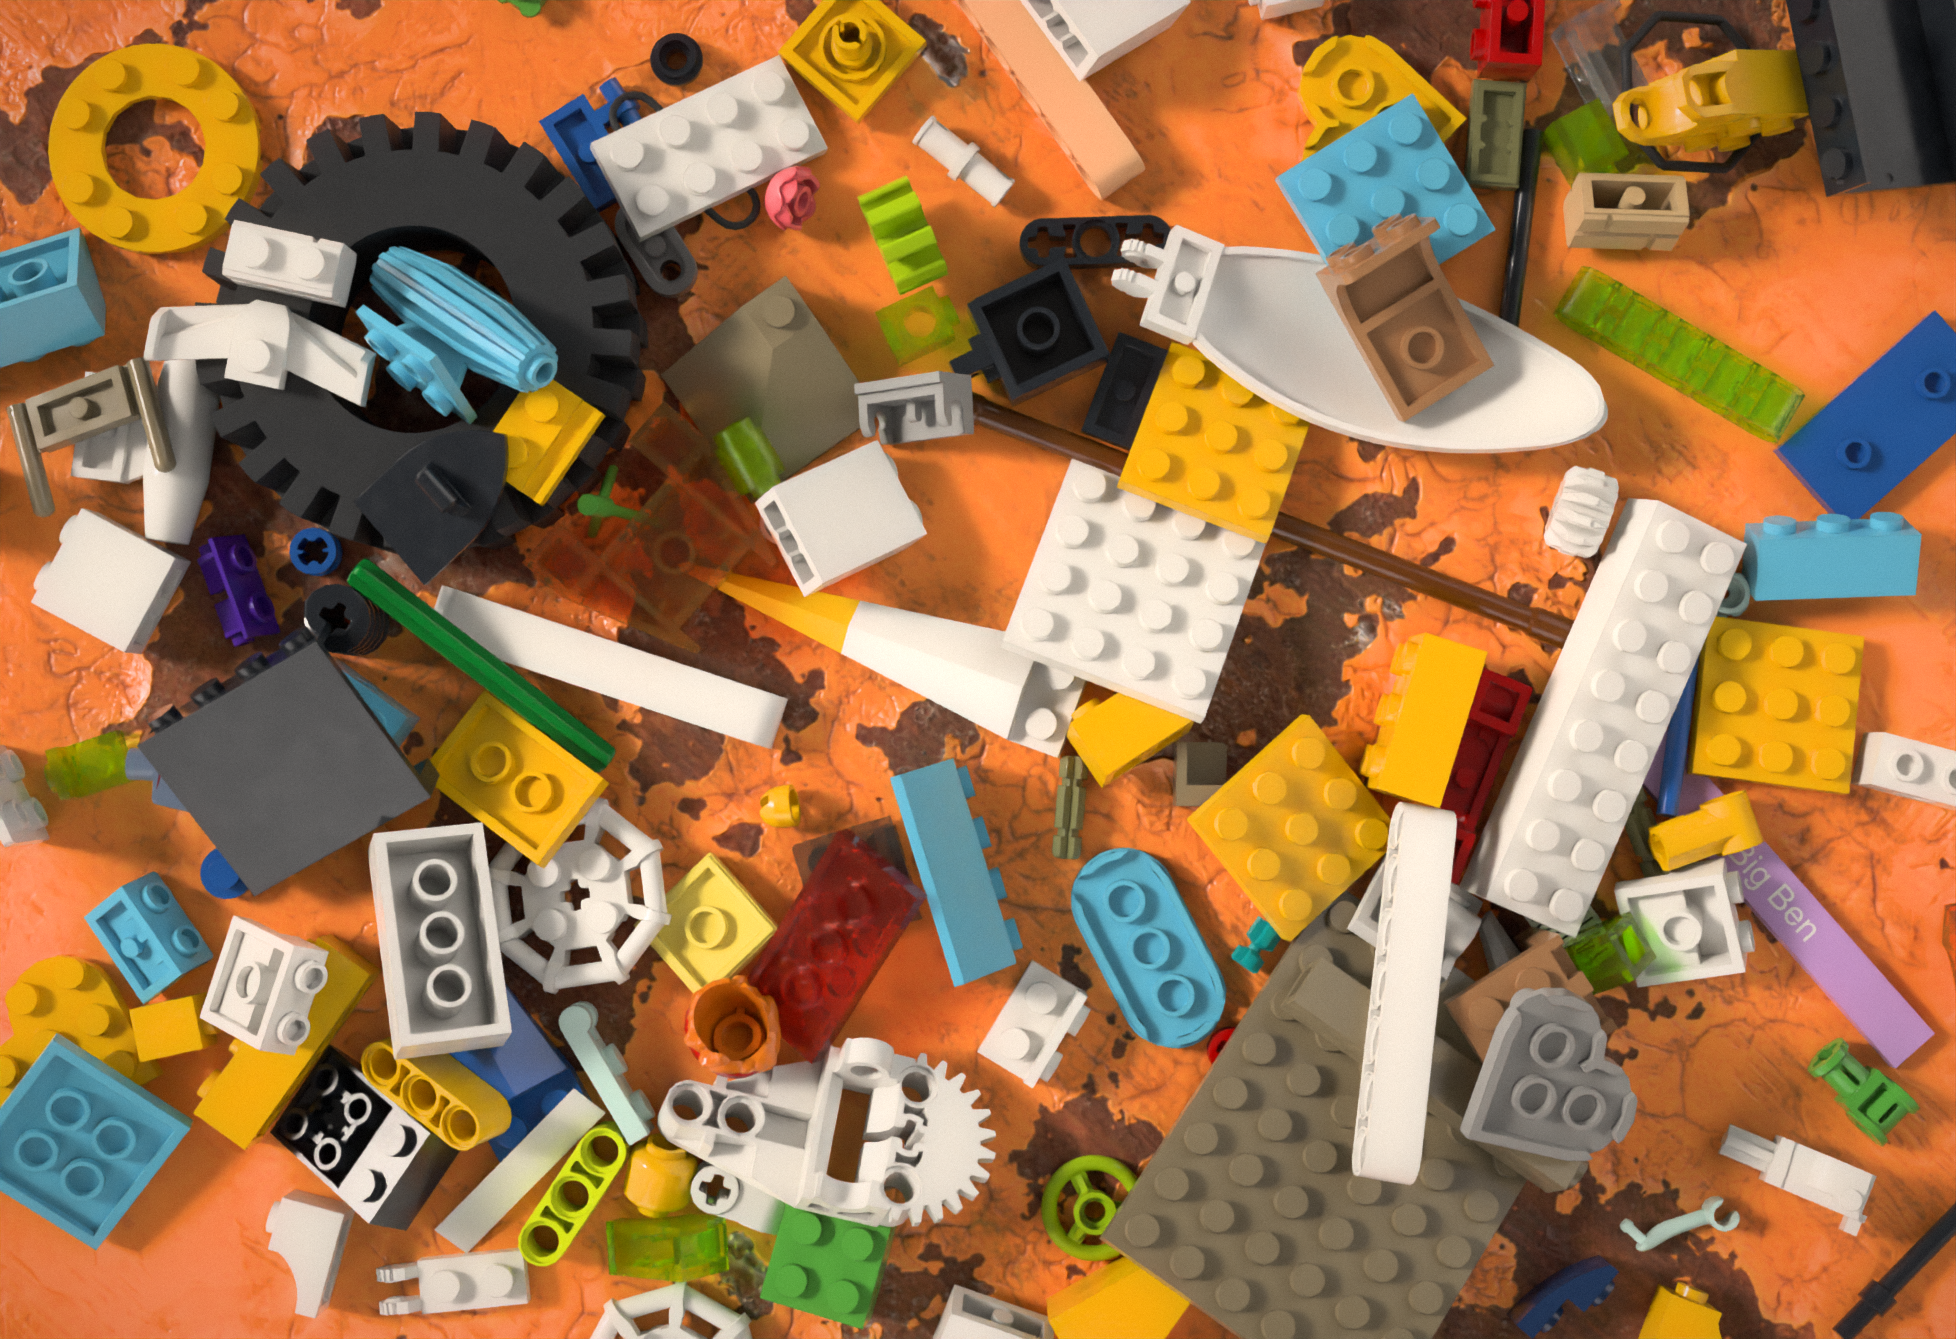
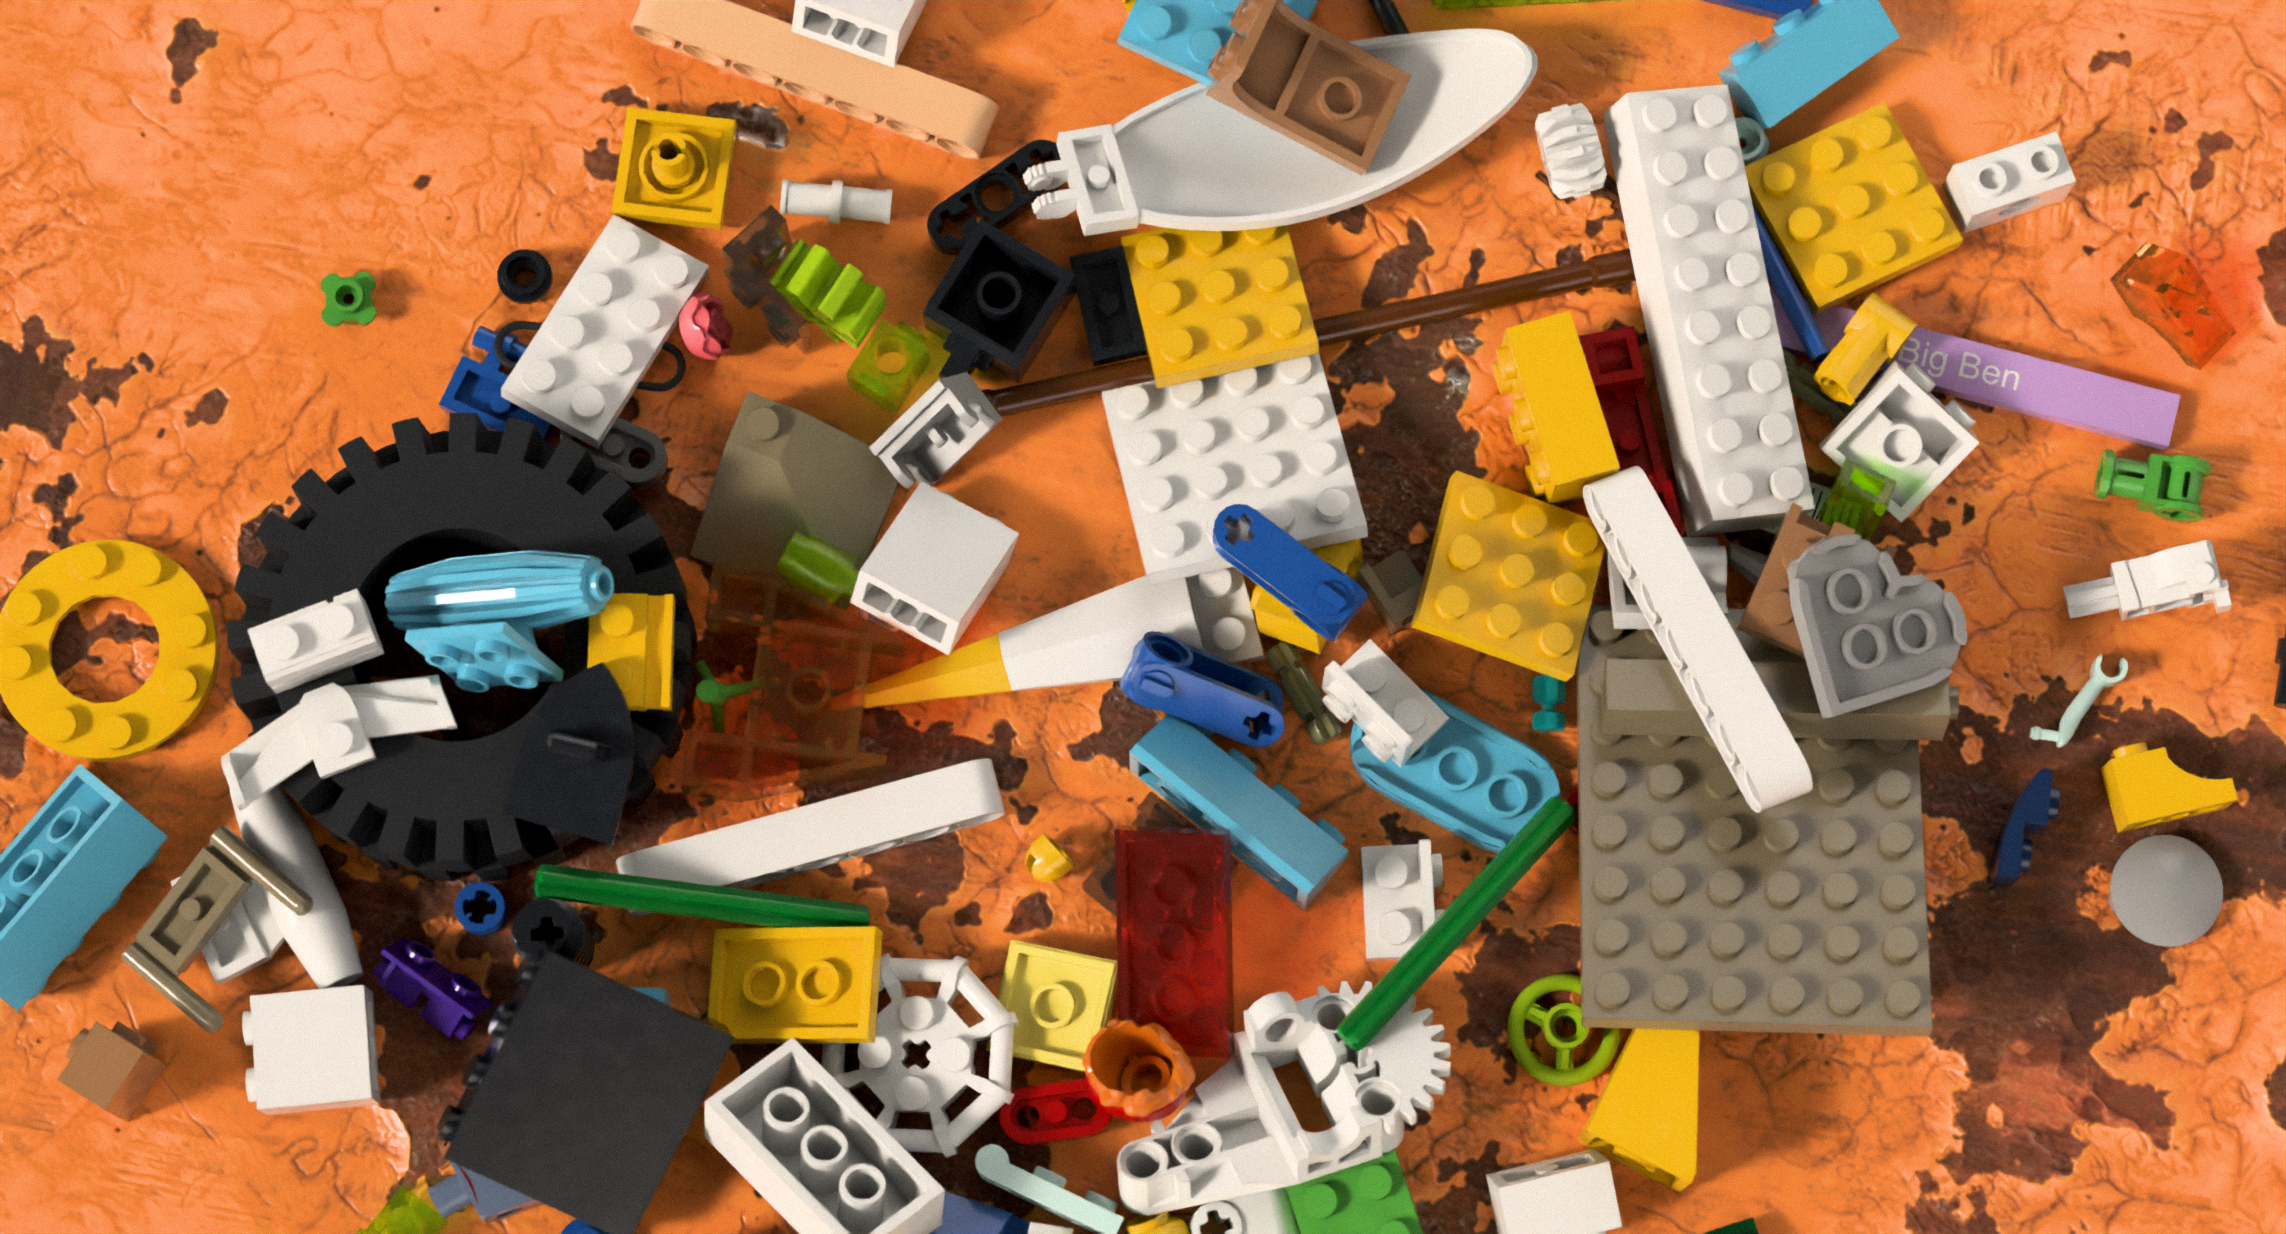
camera: 40 degrees left, 10 degrees down
none -> clear smoke bracket [722,205,813,354]
none -> red plate [999,1079,1112,1146]
none -> blue piece [1119,631,1285,748]
none -> blue piece [1212,504,1369,642]
none -> white bracket [1321,639,1449,768]
none -> green axle [1337,796,1576,1051]

